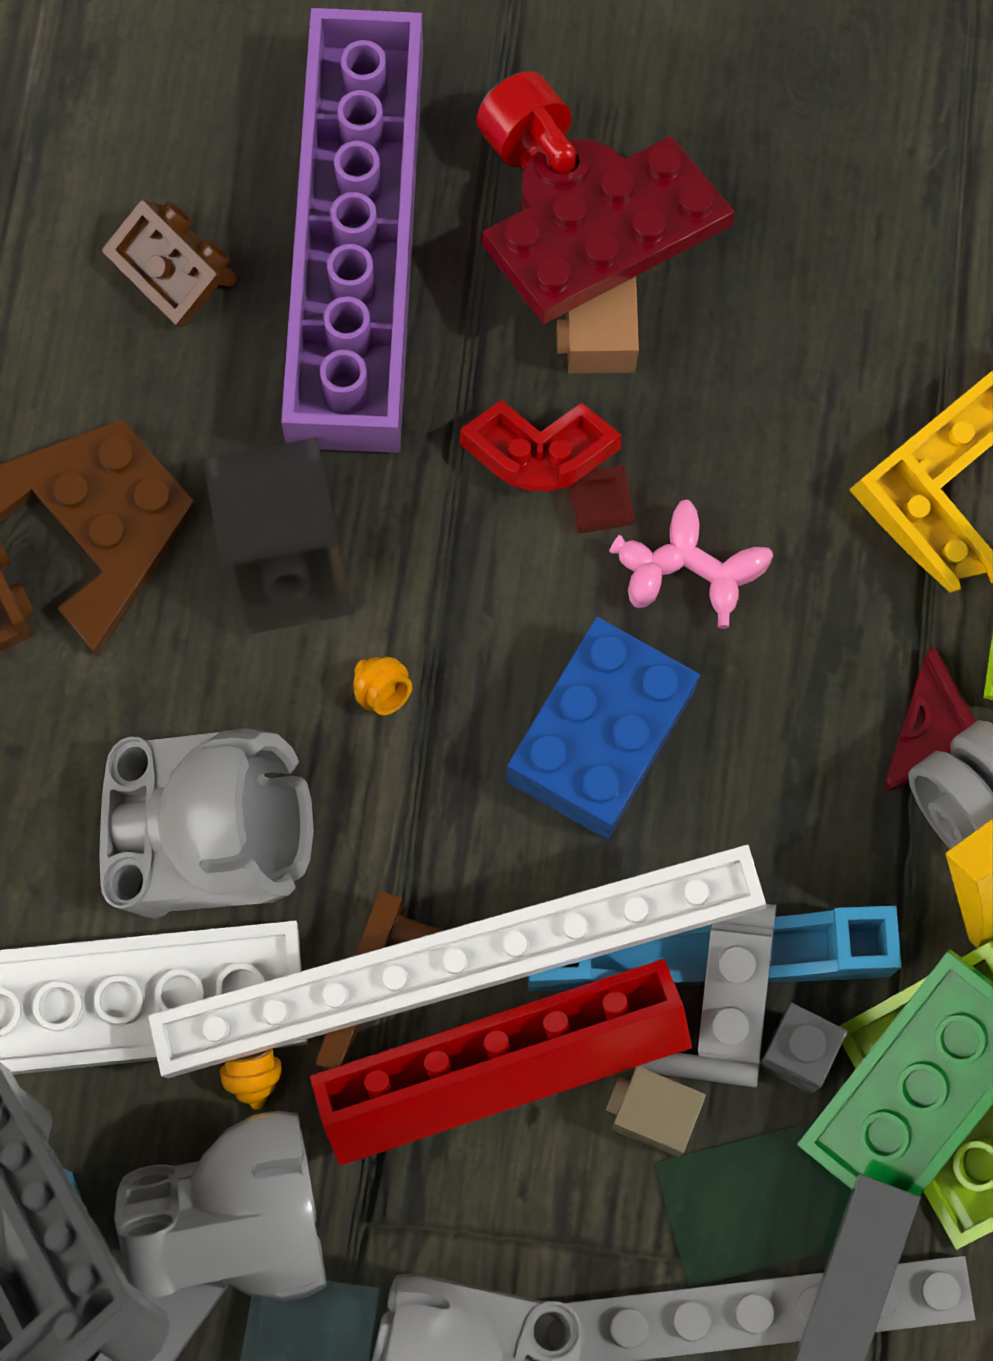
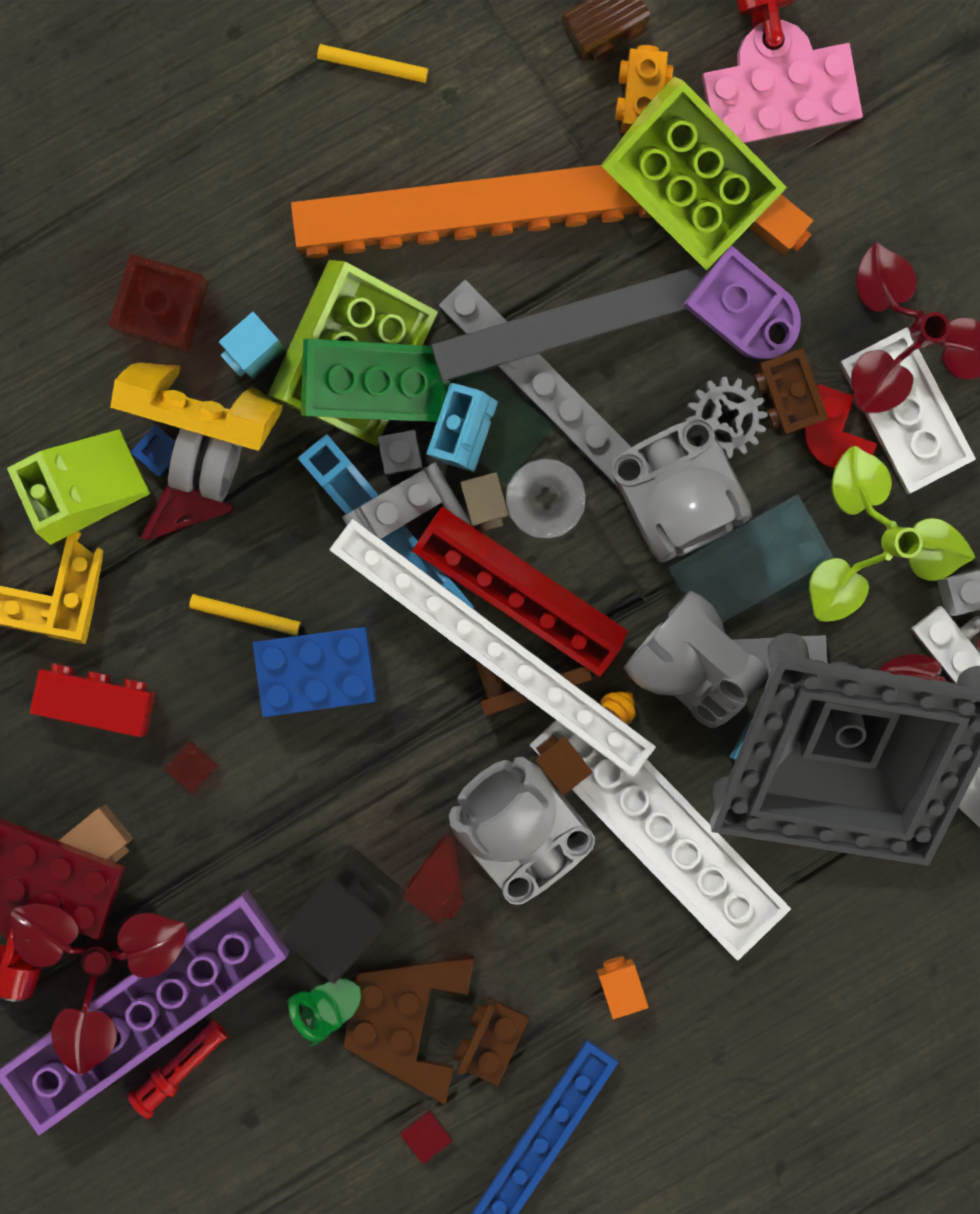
camera: 125 degrees left, 15 degrees up
bracket [101,199,239,327] -> none
light orange plate [353,657,412,715] -> none
red plate [460,400,621,492] -> none
bright pink piece [609,500,773,629] -> none
none -> dark red plant [11,903,187,1074]
none -> red brick [30,663,156,737]
none -> red pin [127,1020,229,1119]
none -> yellow bar [189,594,301,636]
none -> green piece [287,978,362,1047]
none -> clear red slope [402,827,464,925]
none -> medium azure brick [426,383,498,472]
none -> clear wheel [506,459,586,539]
none -> reddish brown brick [534,734,593,796]

